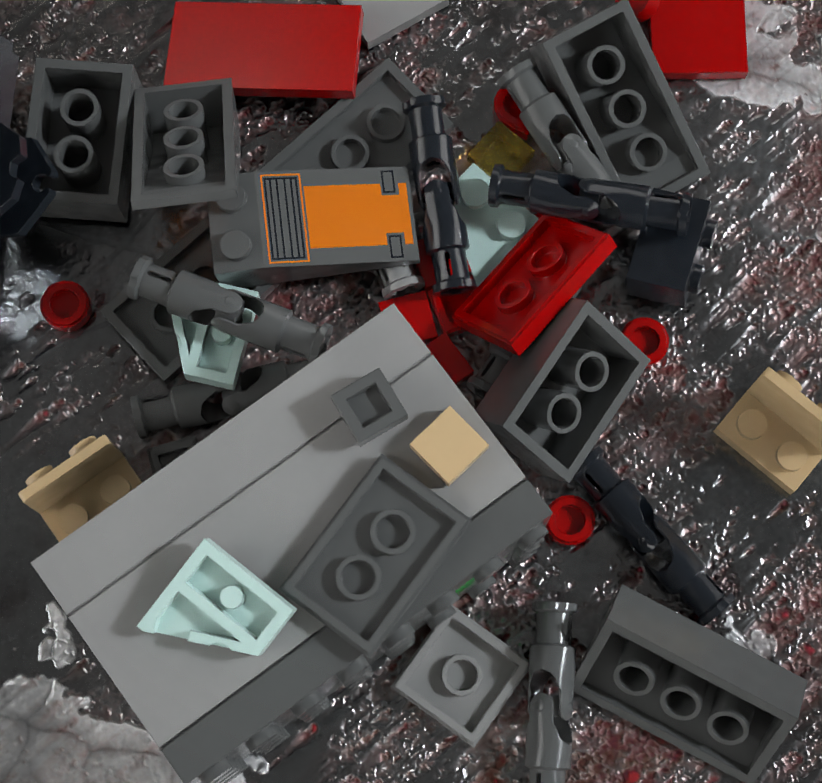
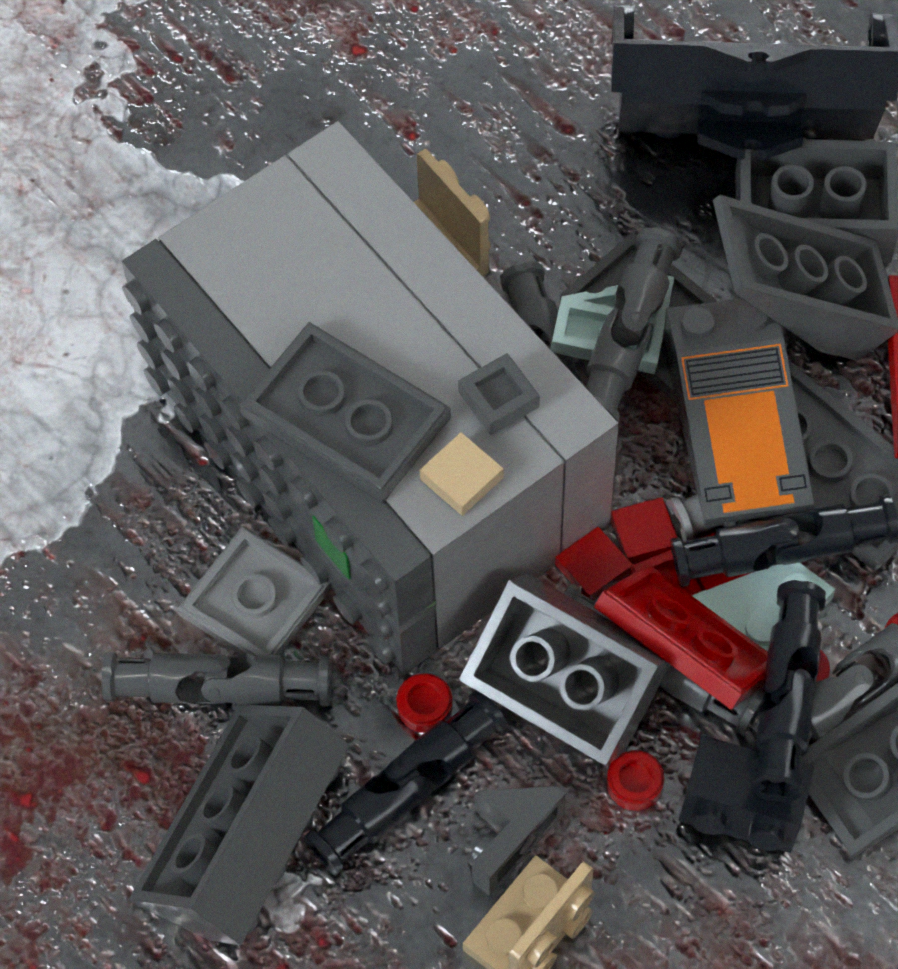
camera: 90 degrees right, 15 degrees down
red tile [40,281,92,332] -> none
light aqua wing [137,538,297,656] -> none
clear yellow tile [467,121,535,177] -> none
none -> dark grey slope [471,786,566,896]

